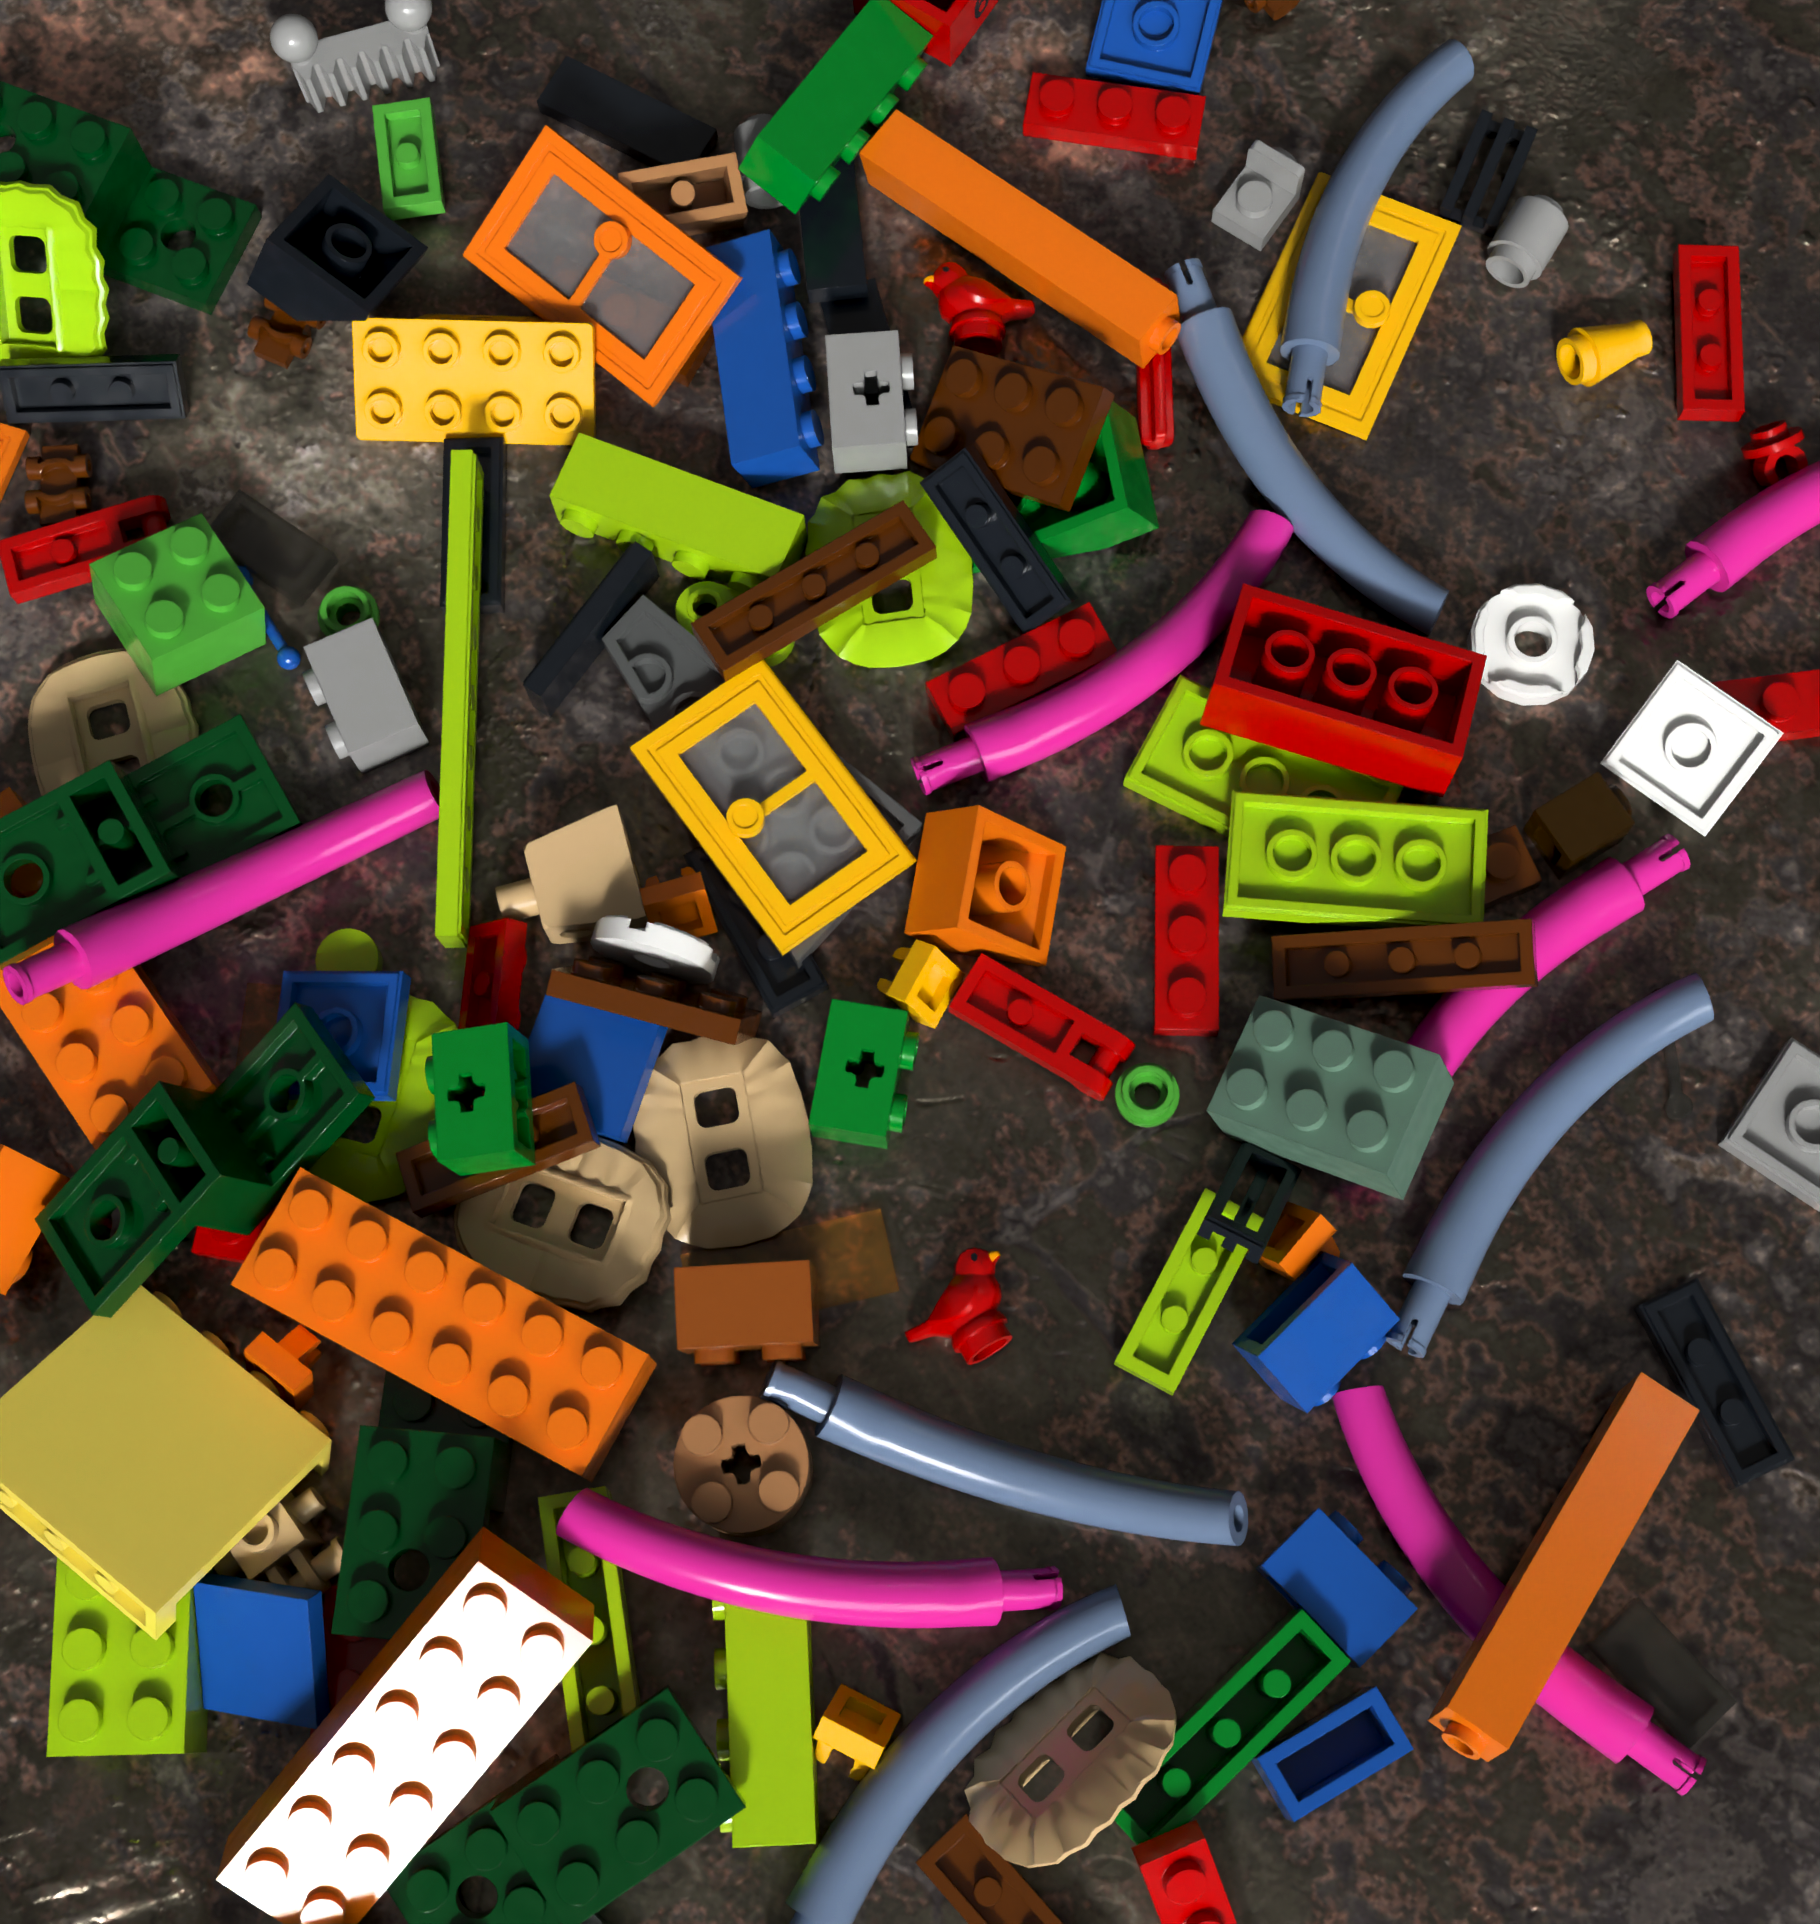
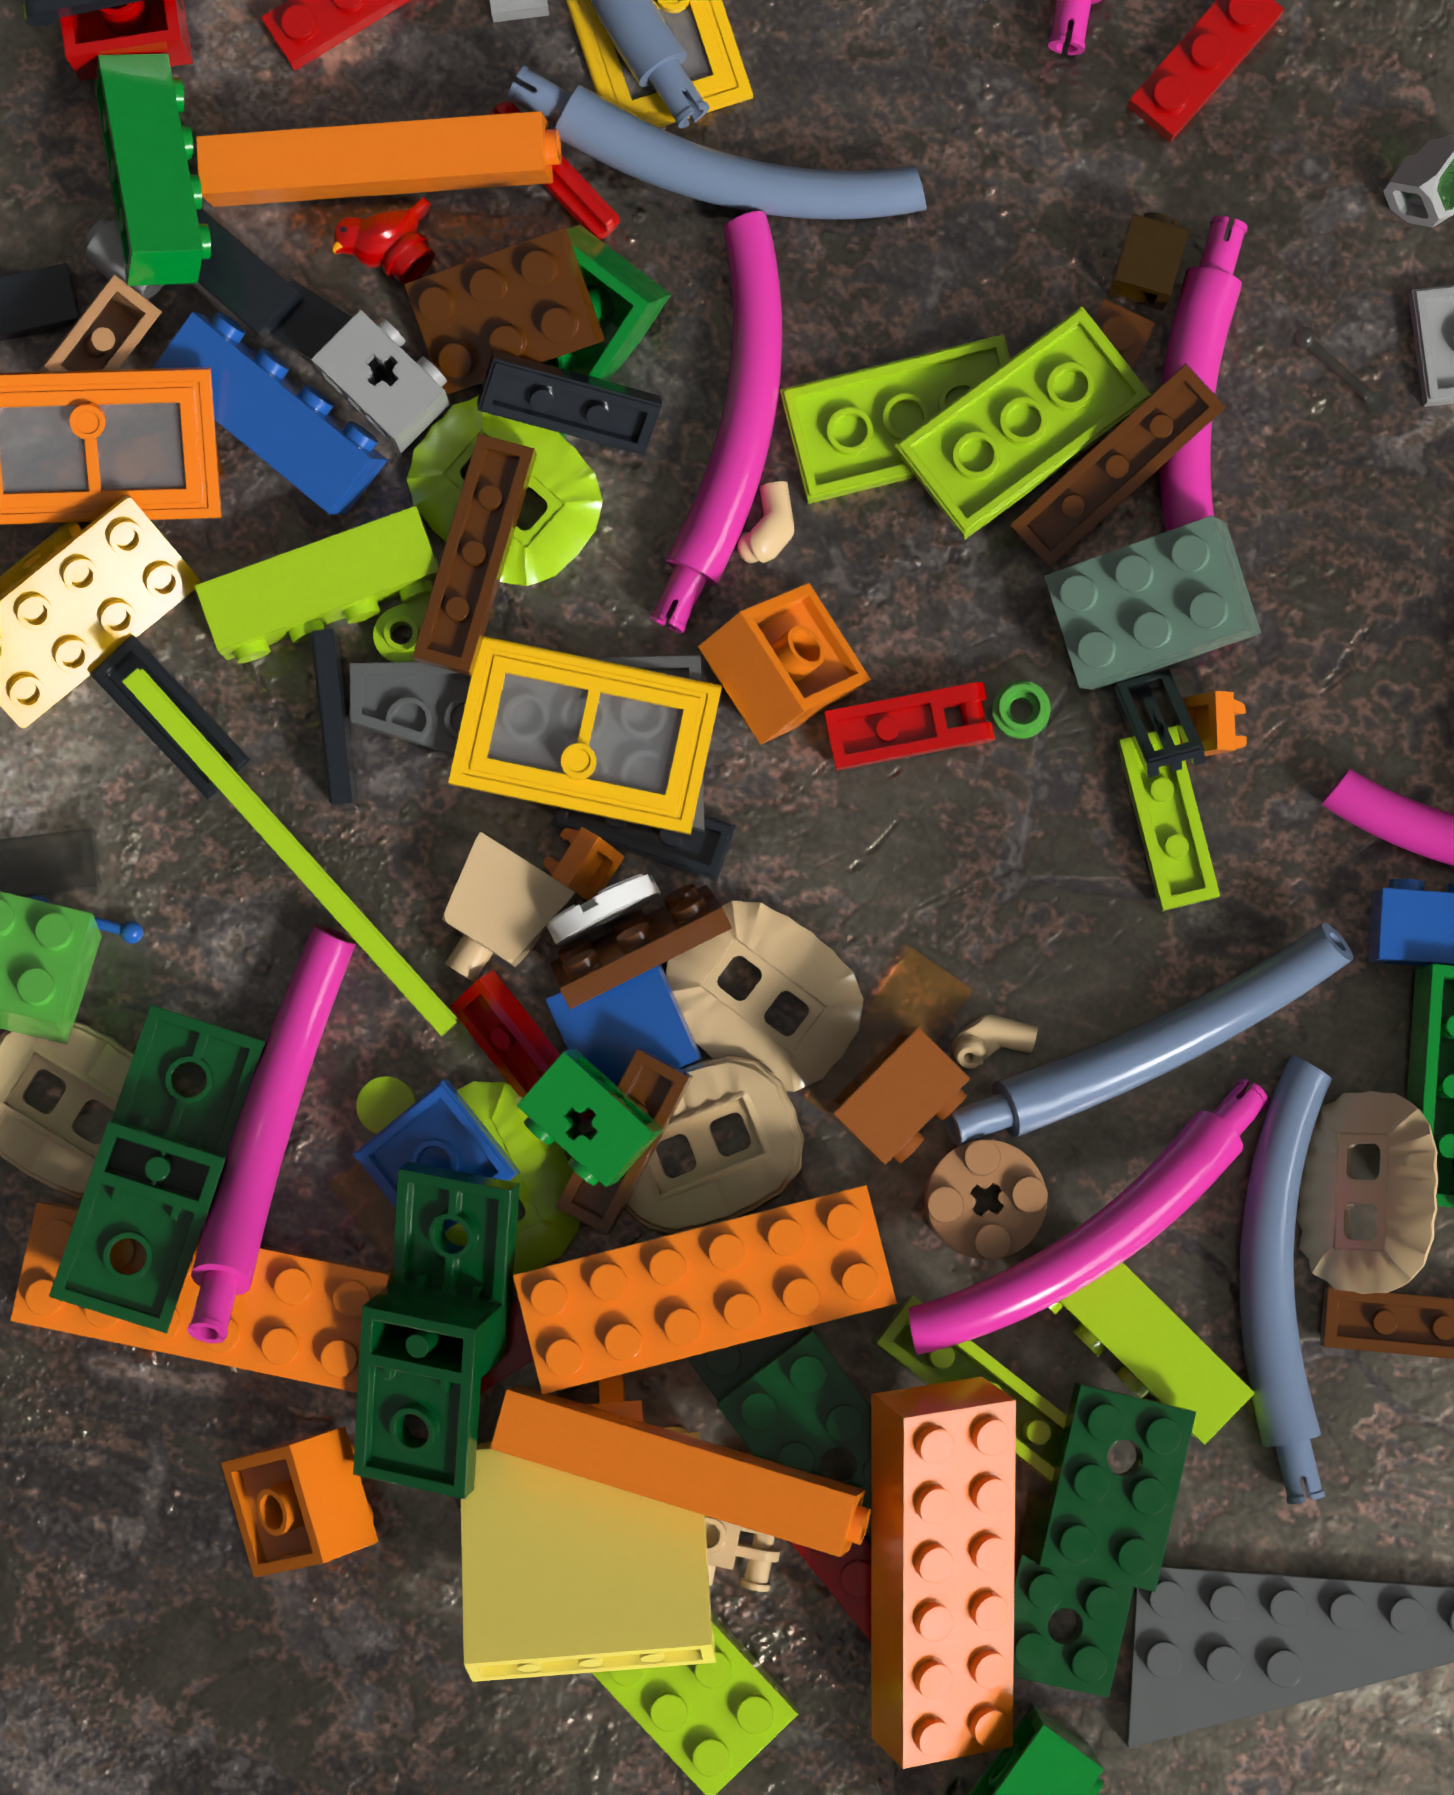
camera: 45 degrees left, 10 degrees up
blue tile [193,1573,330,1729] -> none
light grey brick [302,618,430,774] -> none
bright green plate [318,586,380,637] -> none
green brick [808,999,920,1149] -> none
yellow tile [812,1683,902,1781] -> none
yellow tile [877,939,965,1029] -> none
red animal [904,1247,1013,1365] -> none
red plate [925,602,1117,742] -> none
red plate [1153,845,1219,1037] -> none
red brick [1200,583,1487,798] -> none
blue piece [1232,1252,1400,1413] -> none
sand blue animal [1386,972,1714,1358] -> none
white tile [1467,583,1595,706] -> none
white tile [1600,660,1784,837] -> none
none -> orange brick [490,1385,871,1557]
none -> tan arm [737,481,794,563]
none -> tan arm [952,1014,1038,1069]

